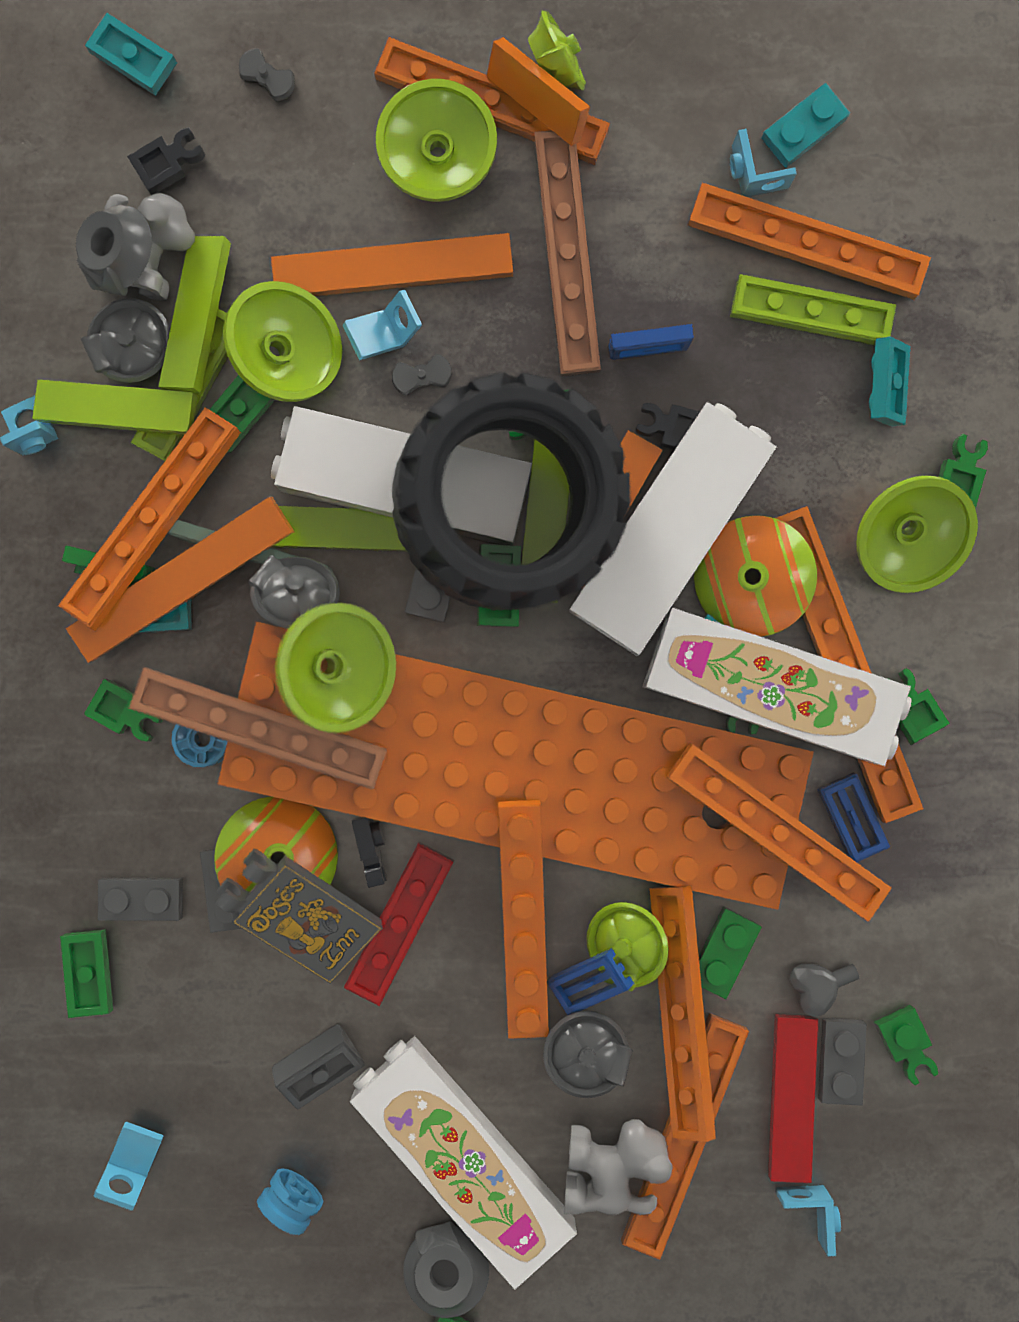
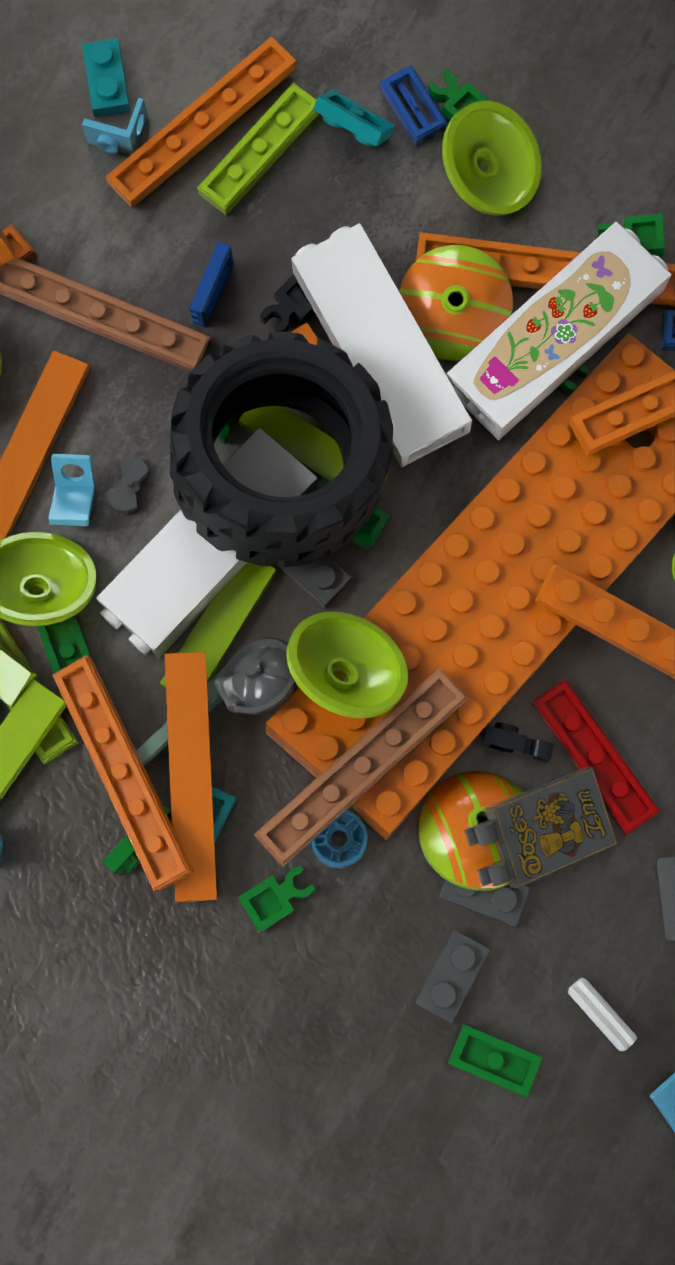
camera: 55 degrees left, 10 degrees down
none -> blue tile [379,65,448,146]
none -> white axle [568,978,637,1052]

